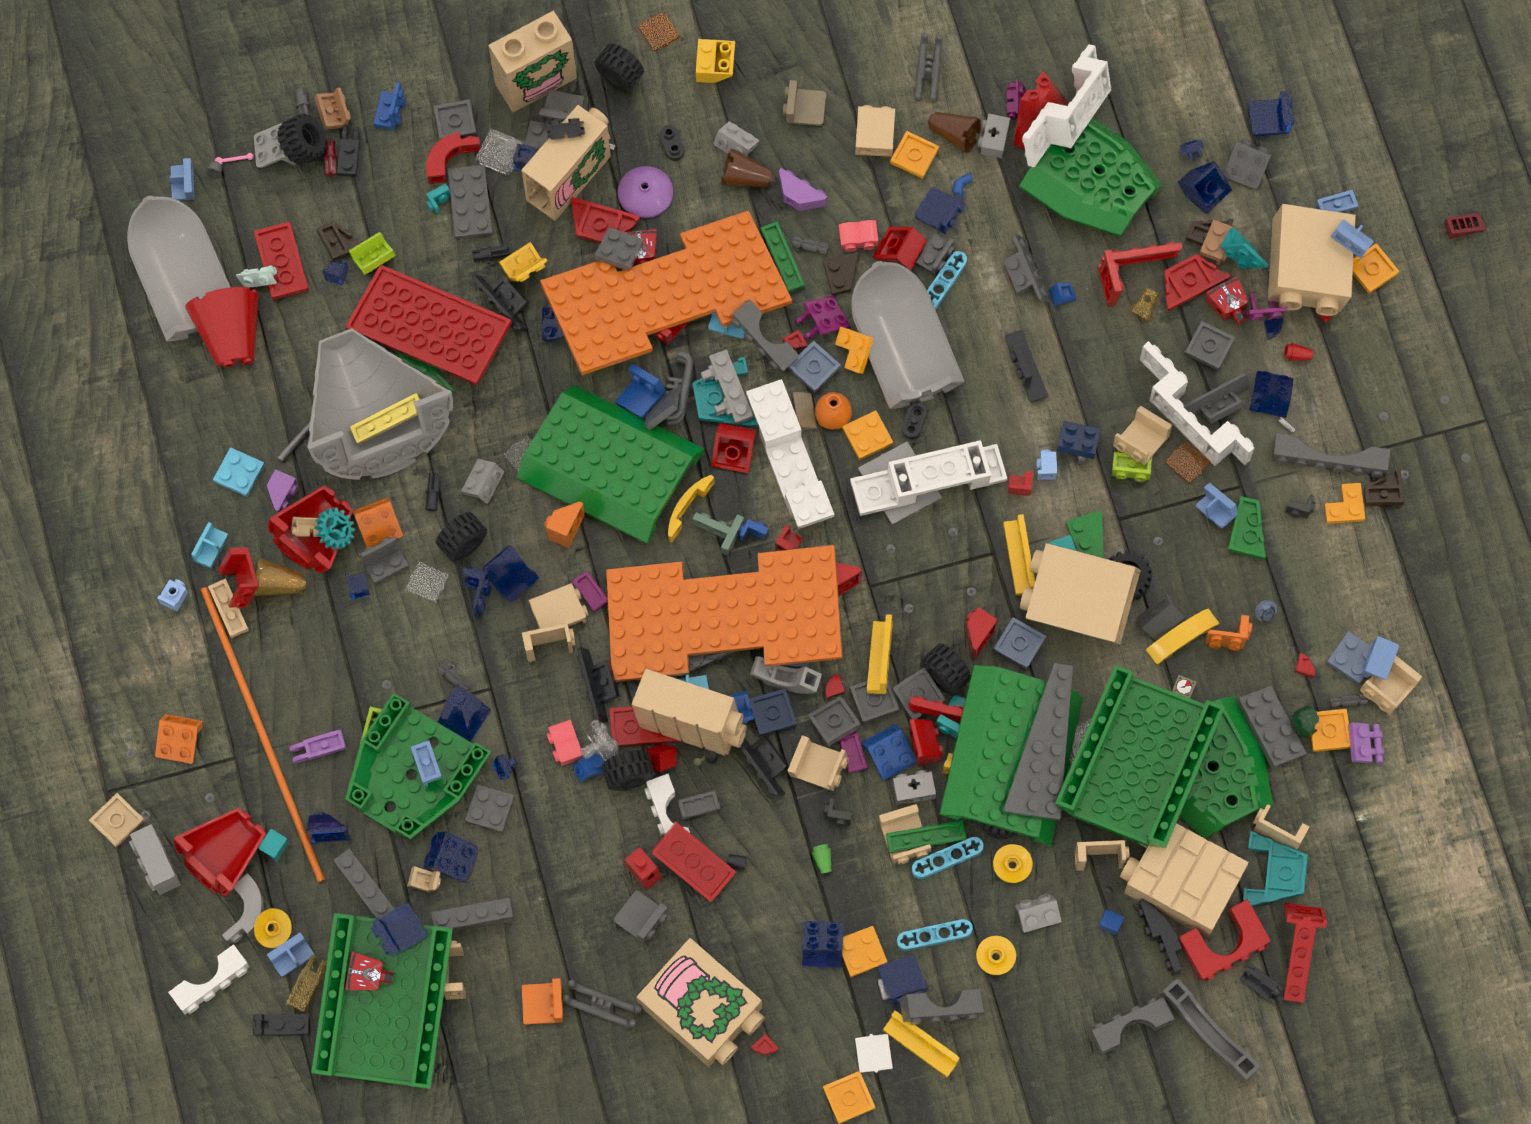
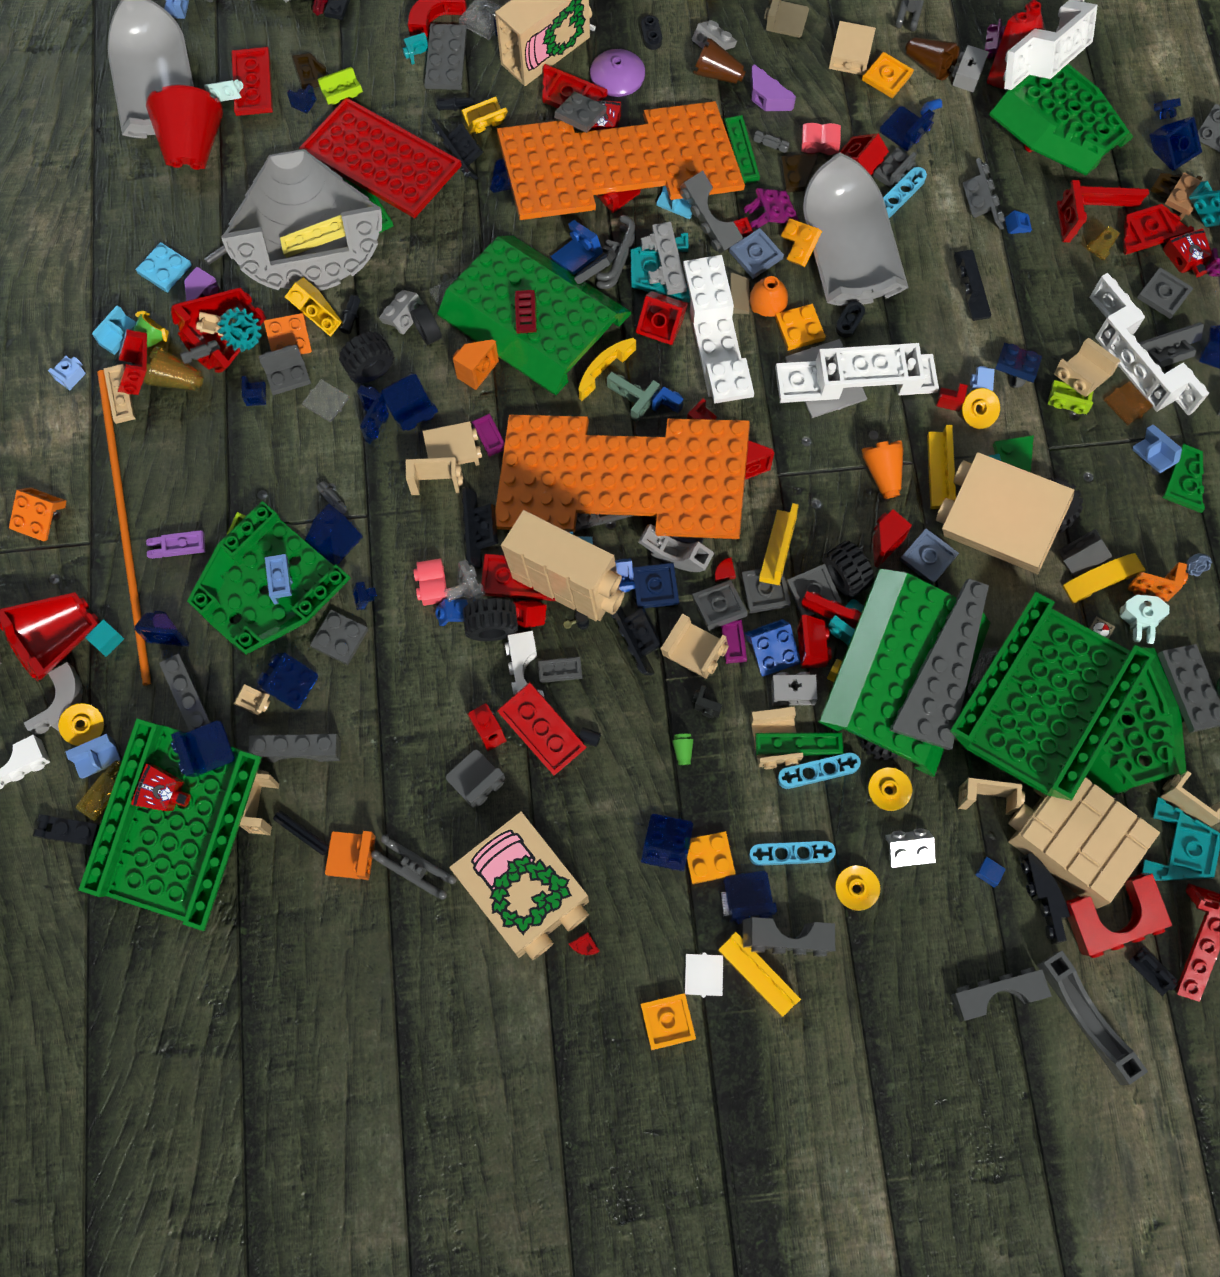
camera: 10 degrees right, 0 degrees up
none -> bright green hat [134,311,169,348]
none -> dark grey axle [180,340,220,364]
none -> black axle [273,810,329,855]
none -> yellow slope [285,277,342,337]
none -> black tyre [410,304,442,345]
none -> dark red slope [515,290,537,334]
none -> orange cone [861,441,903,499]
none -> yellow dish [962,388,1000,429]
none -> light aqua hinge [1120,595,1169,644]

